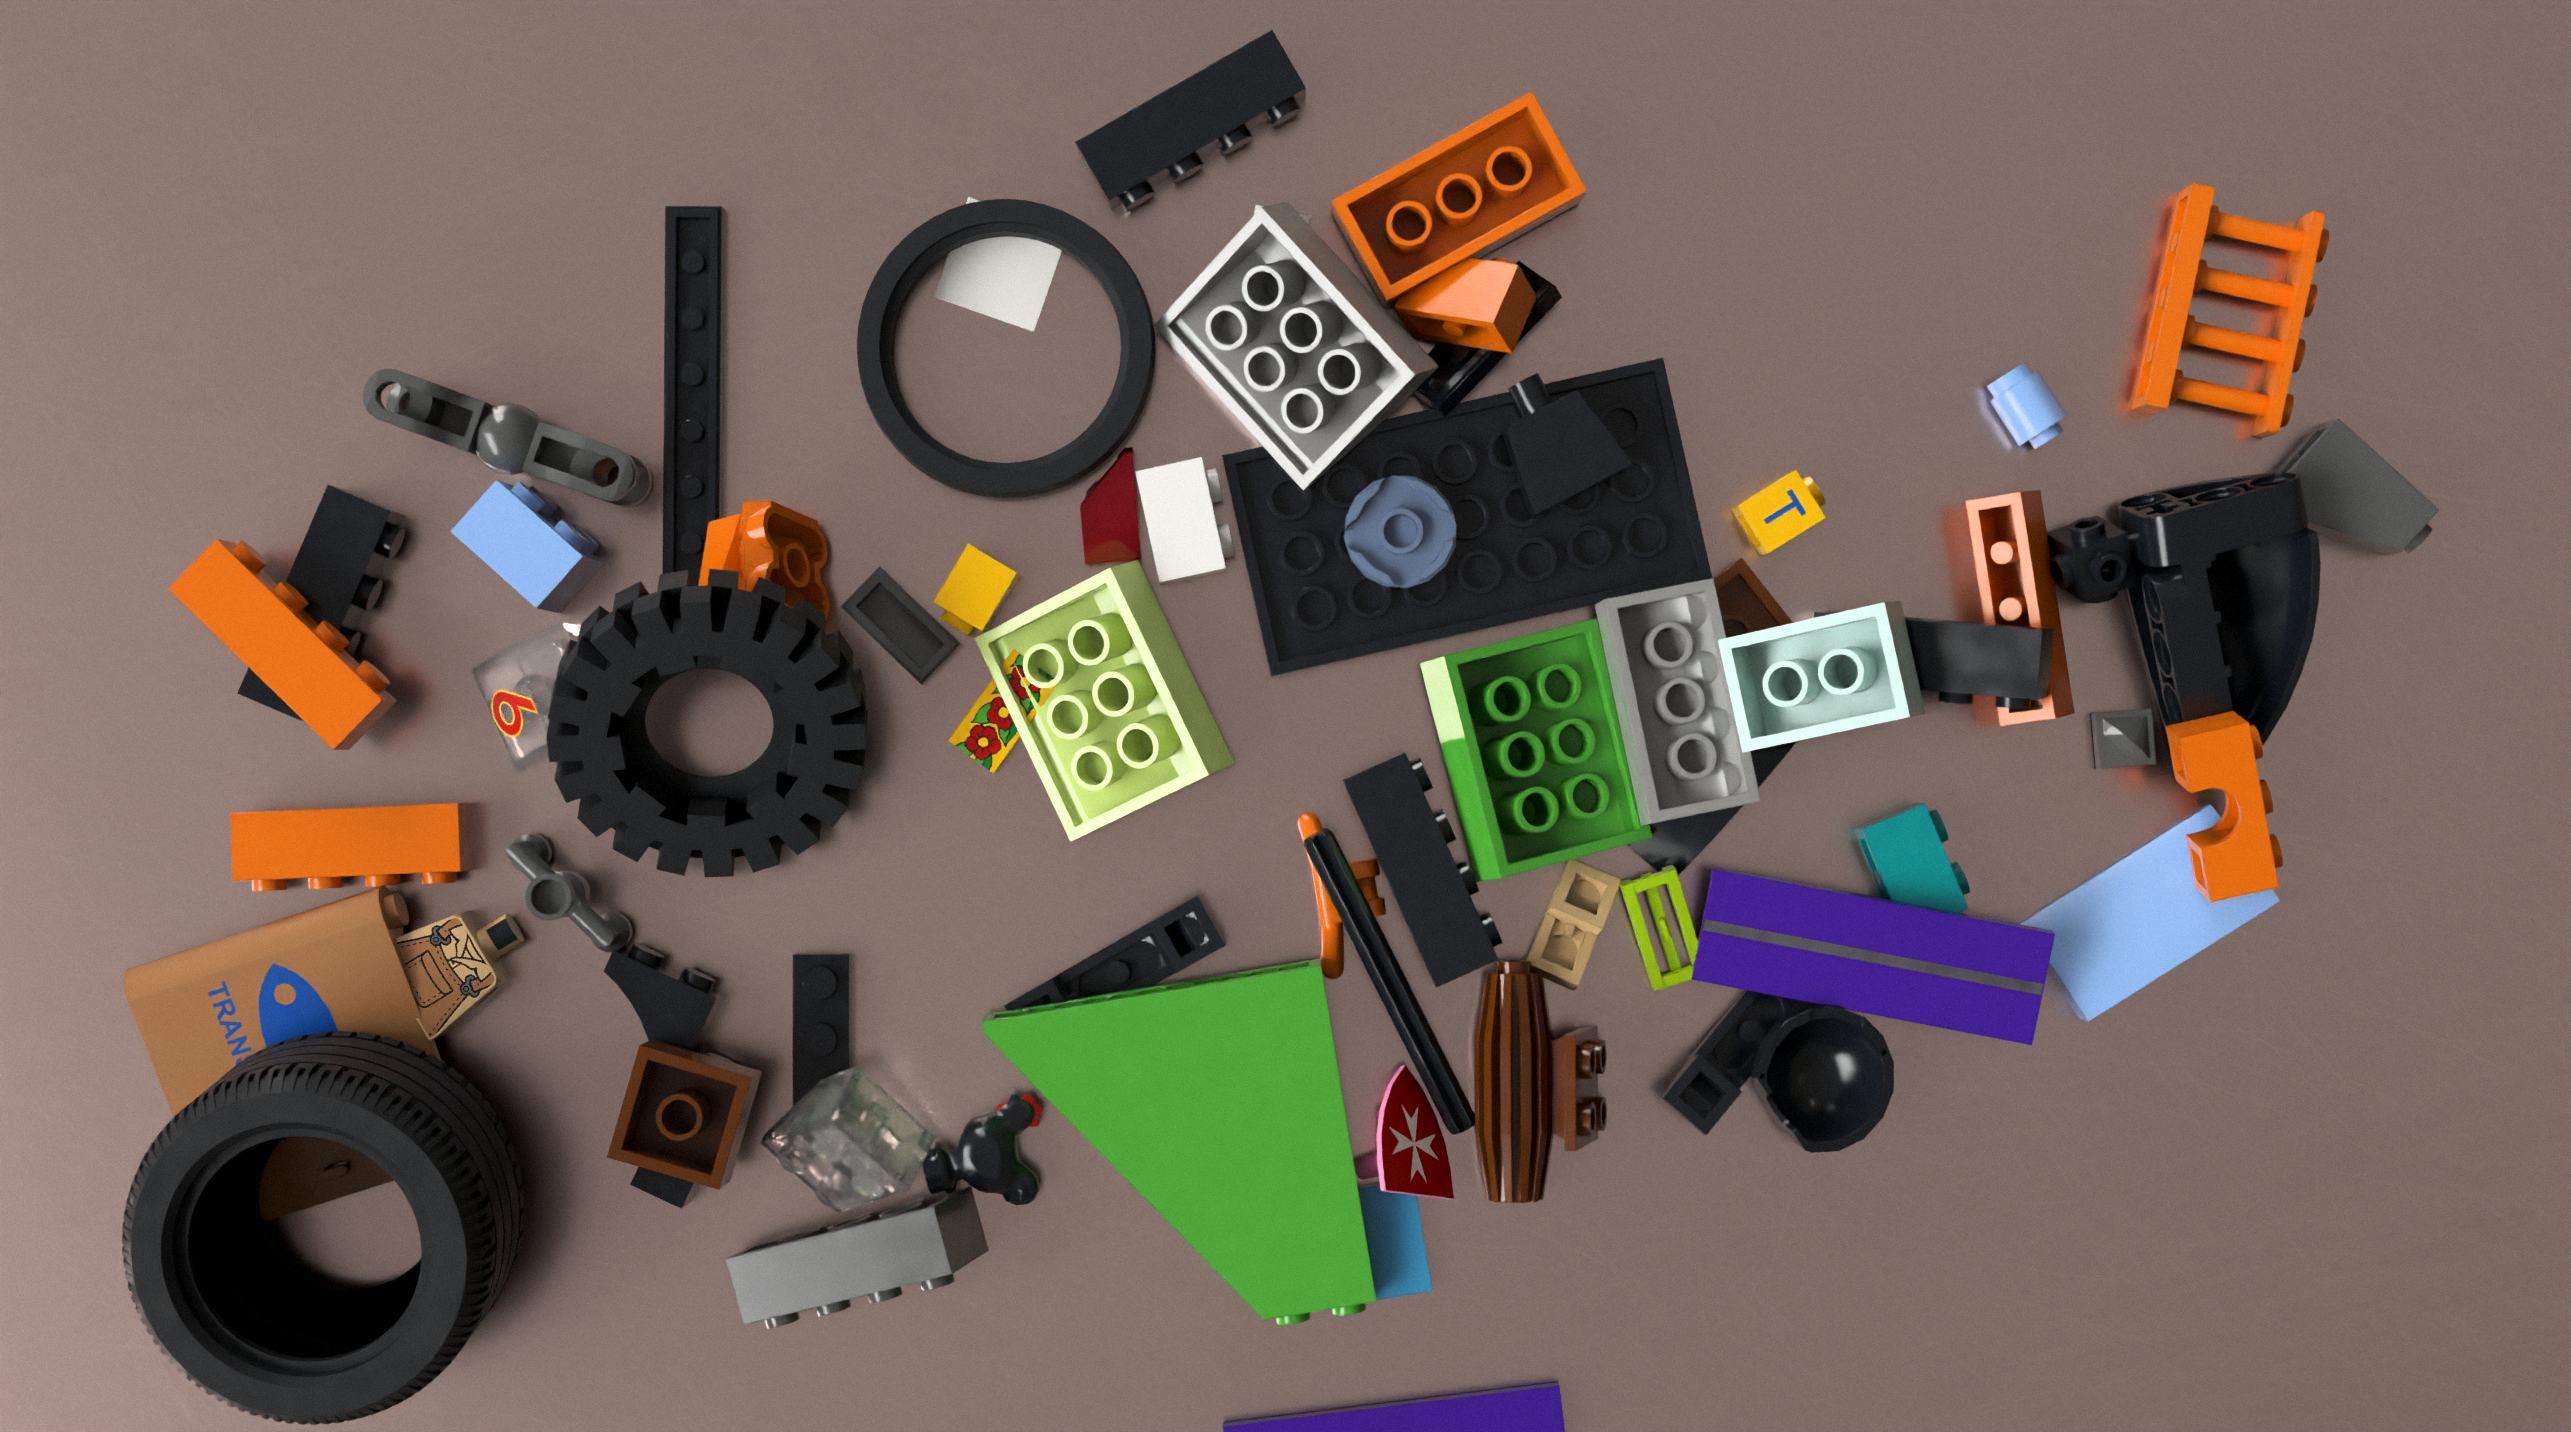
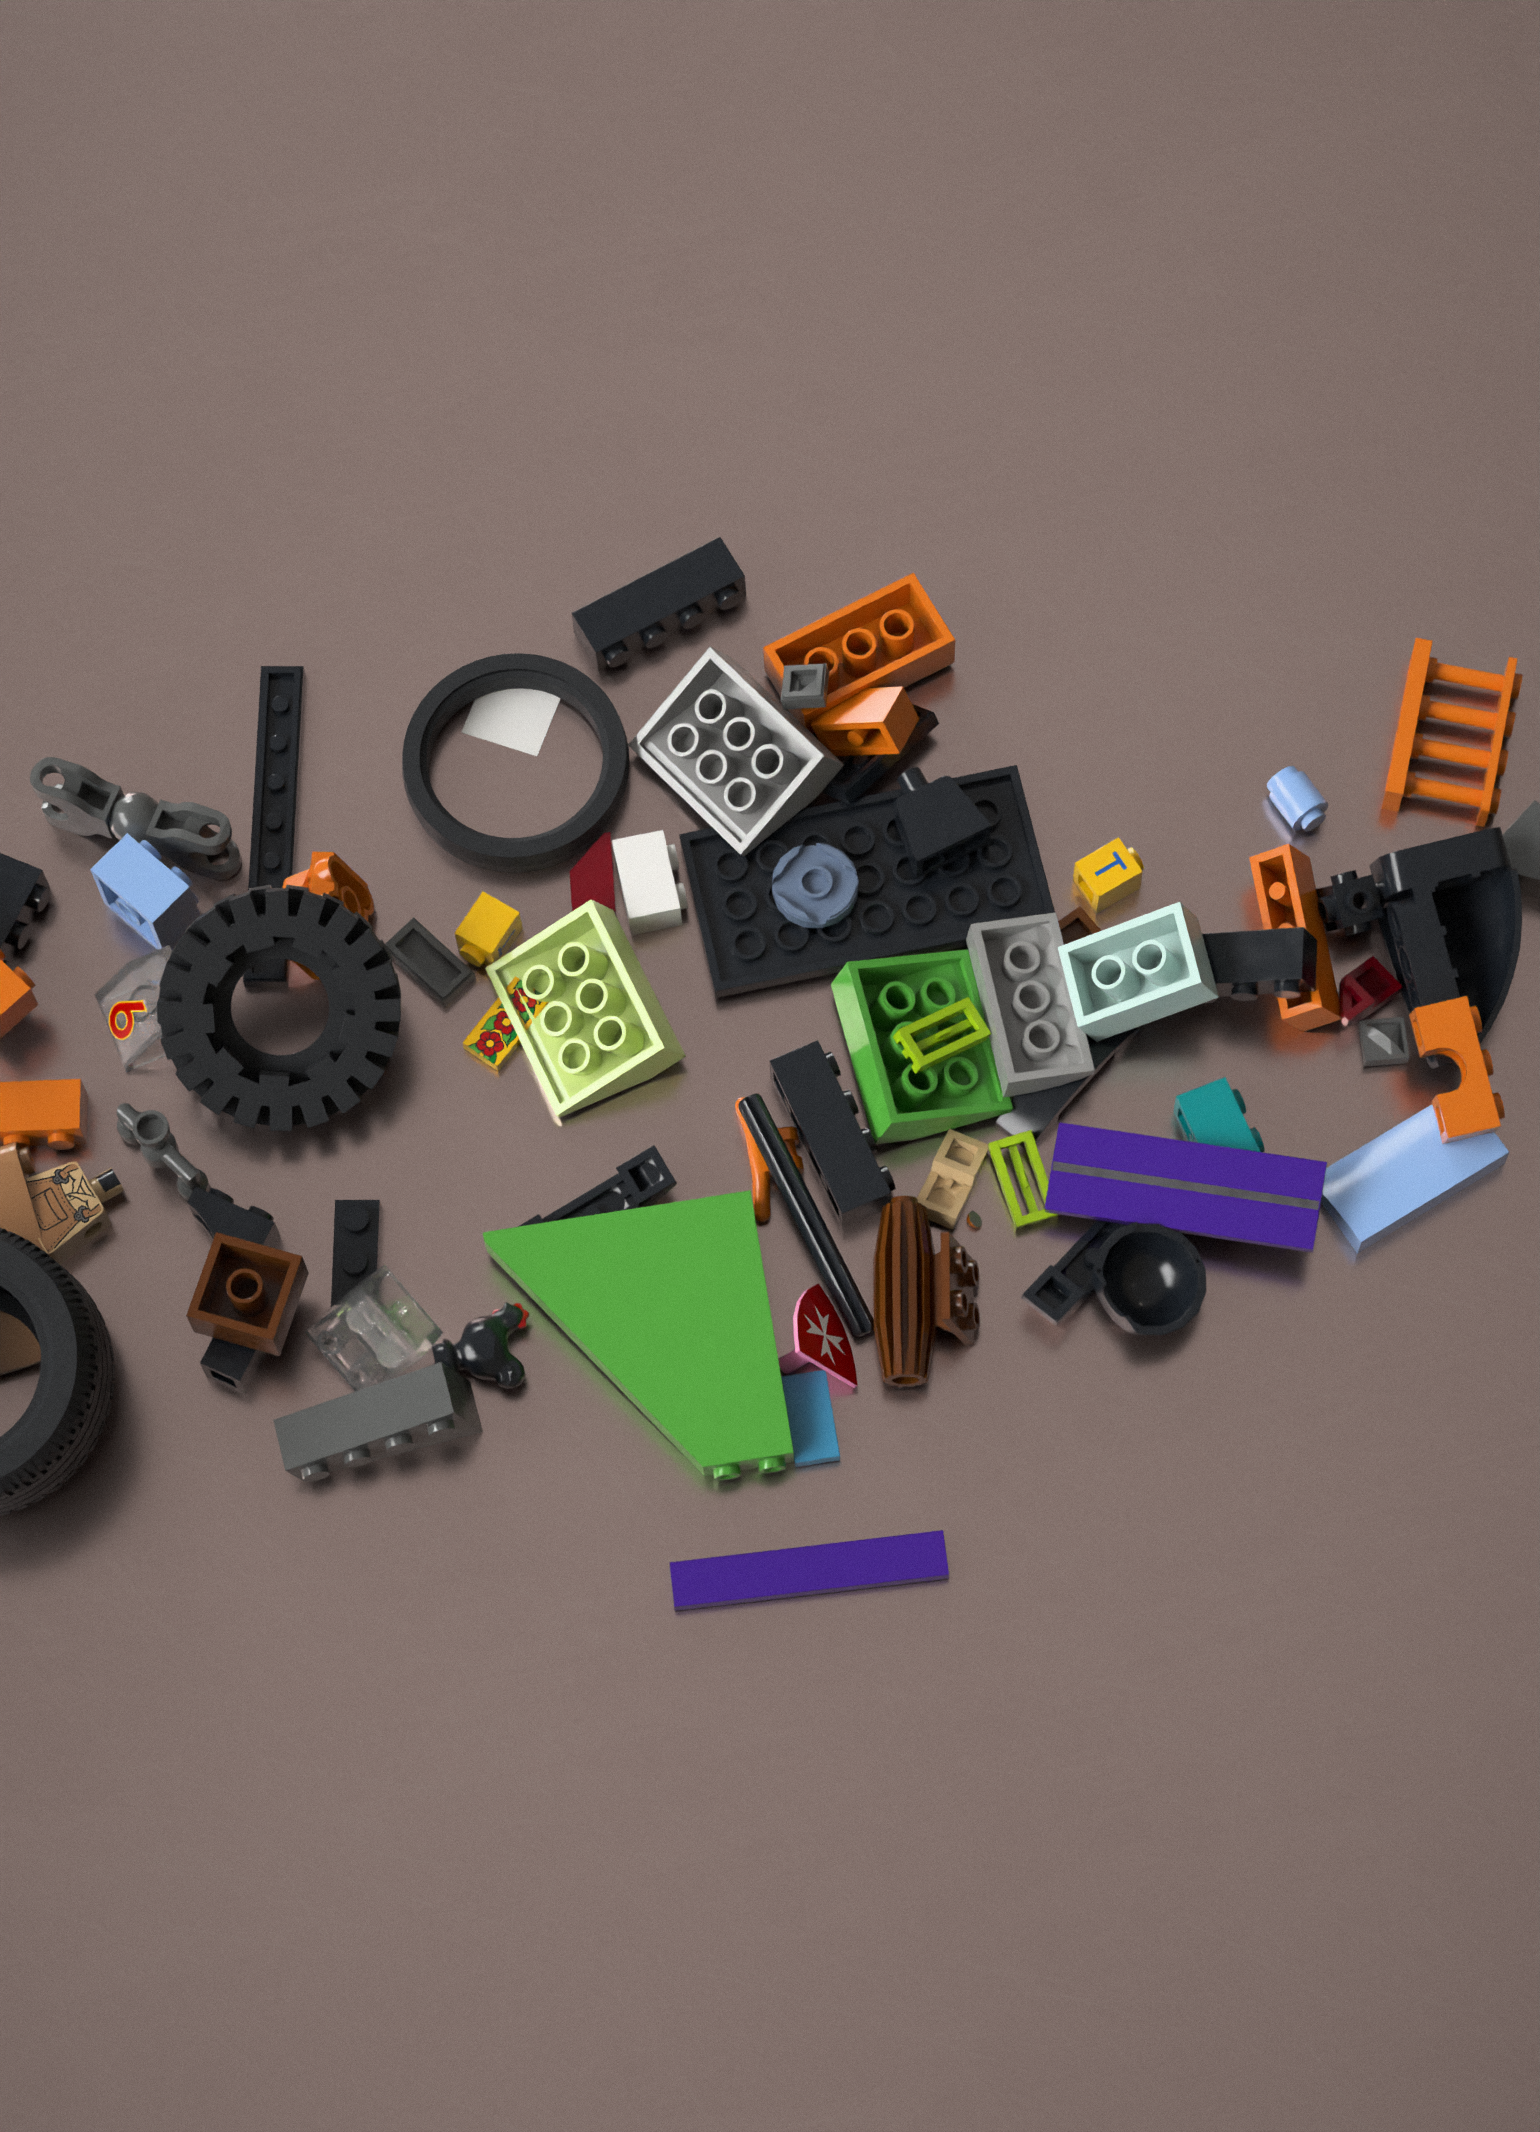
camera: 10 degrees right, 20 degrees down
none -> dark grey tile [781,663,829,709]
none -> lime tile [893,997,992,1074]
none -> light grey piece [967,1211,982,1228]
none -> dark red slope [1339,956,1403,1027]

